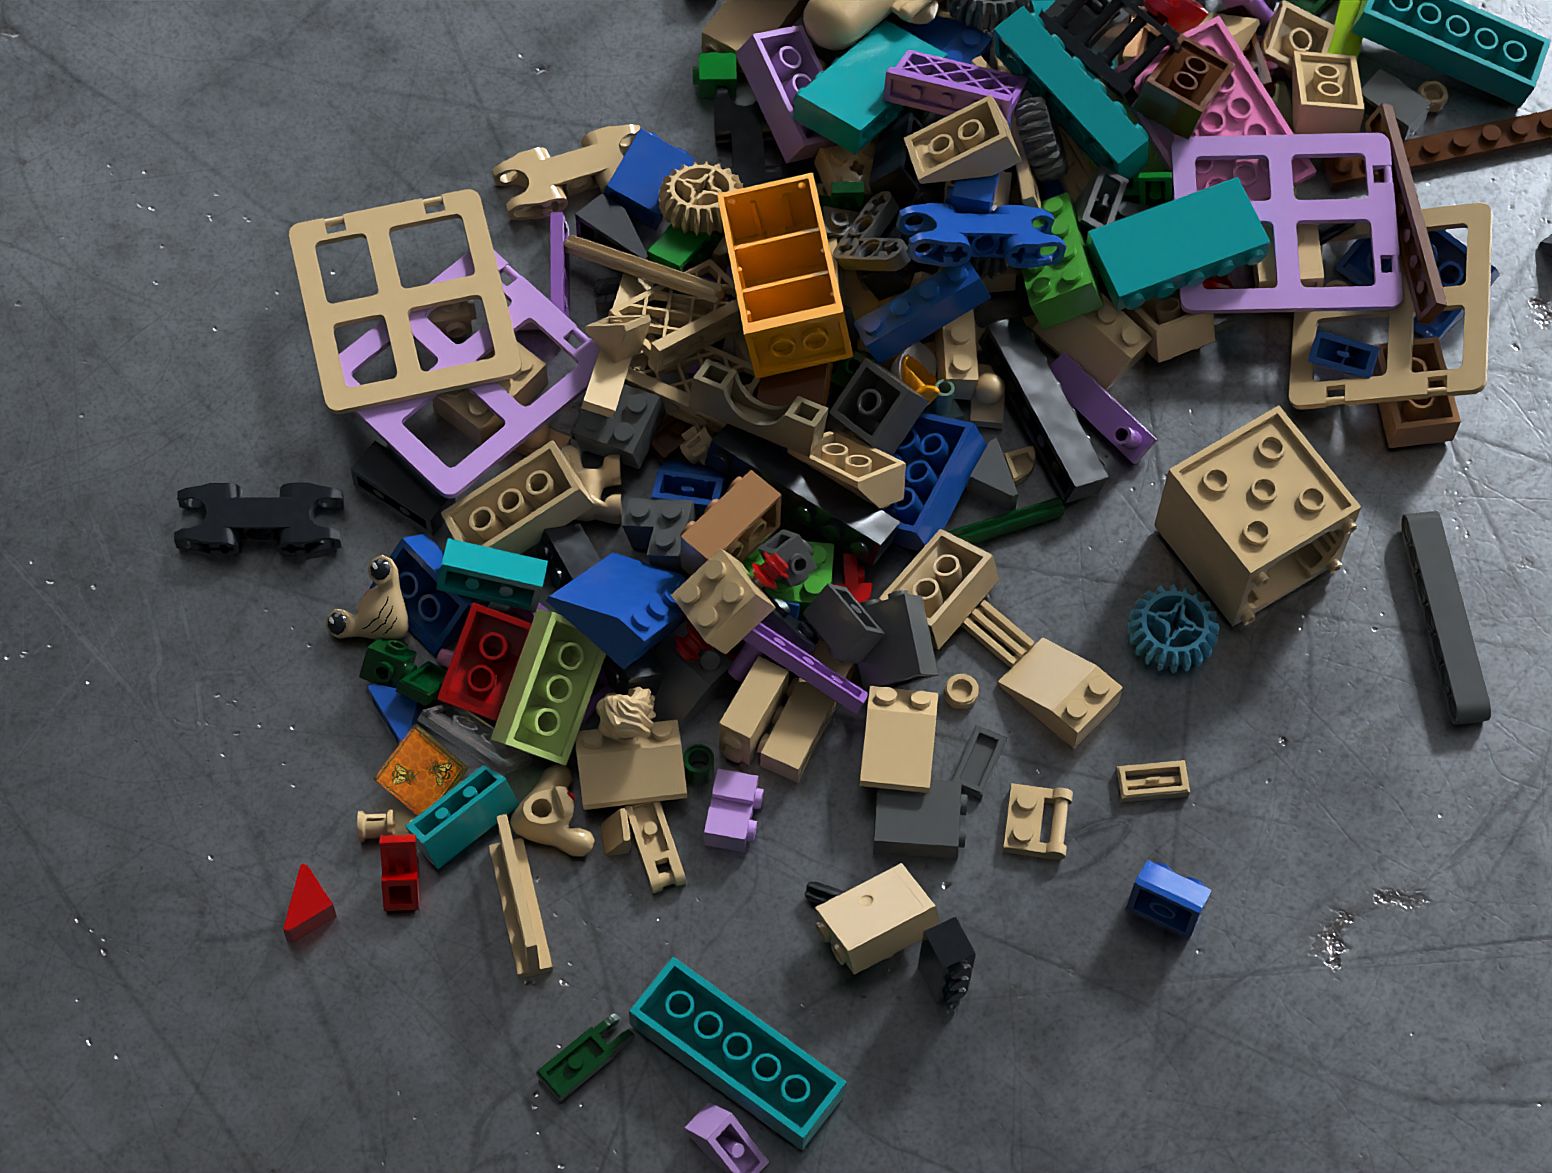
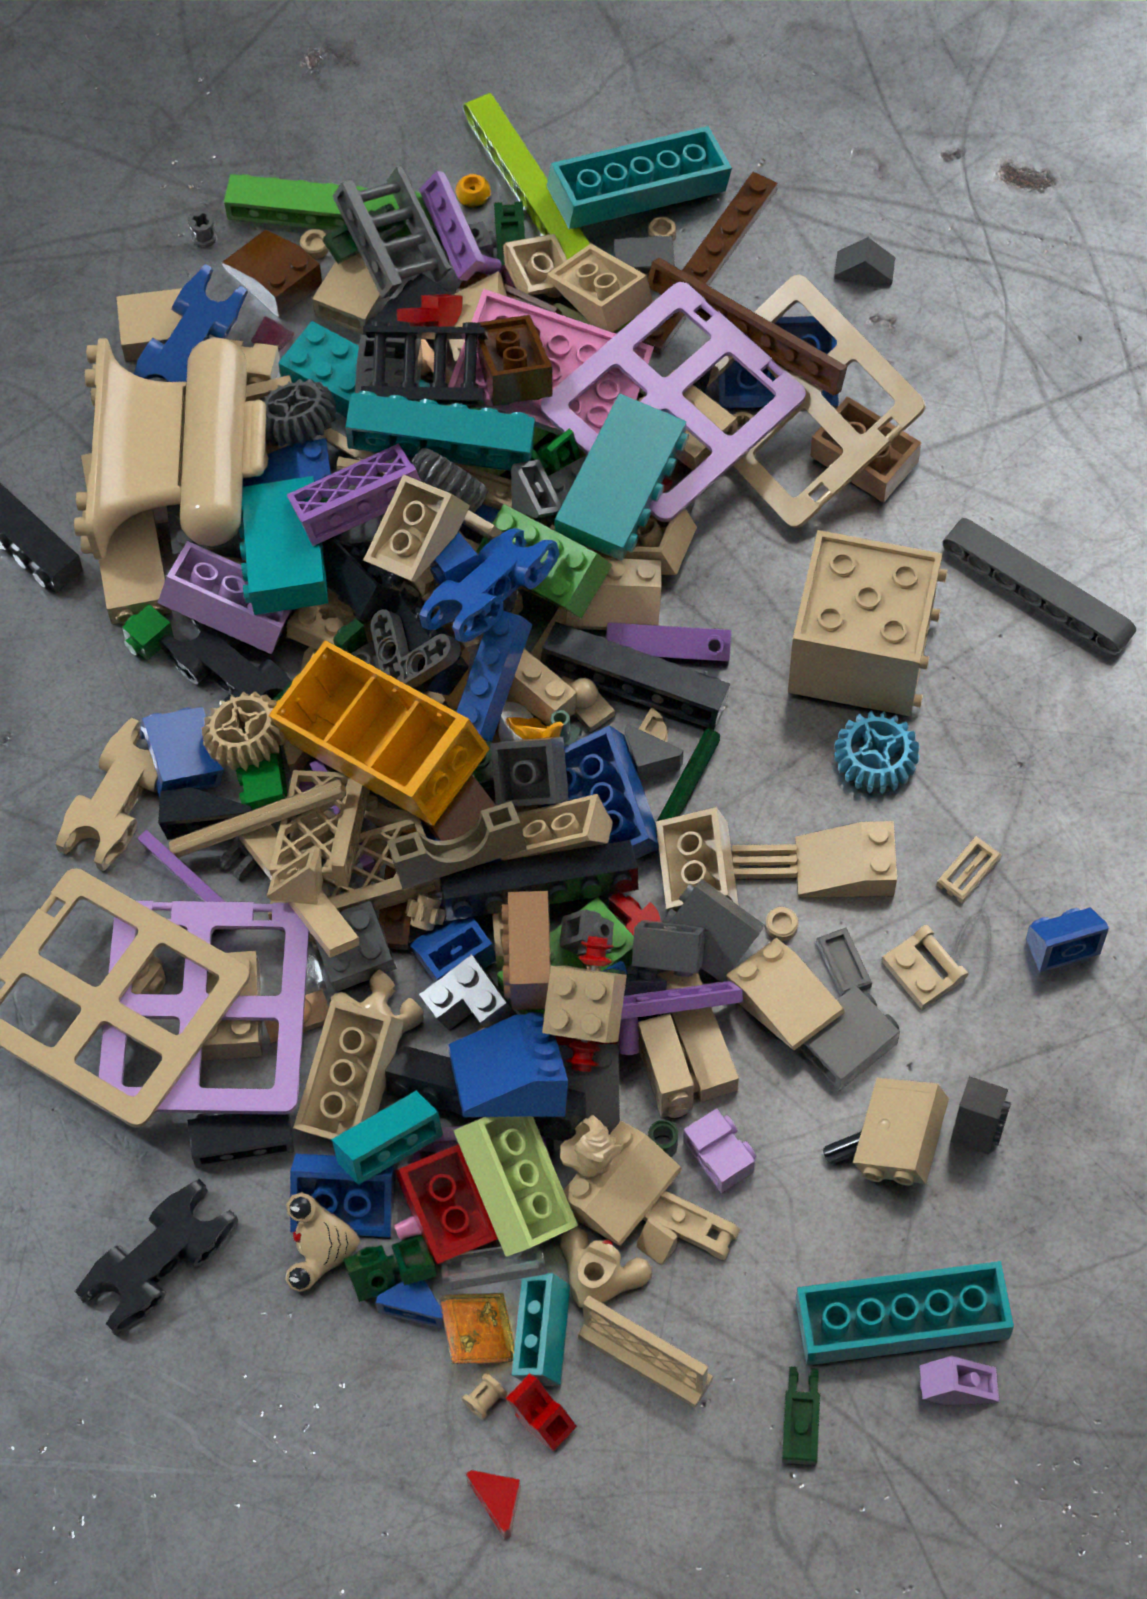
camera: 40 degrees left, 0 degrees up
blue slope [1308,330,1380,378] -> none

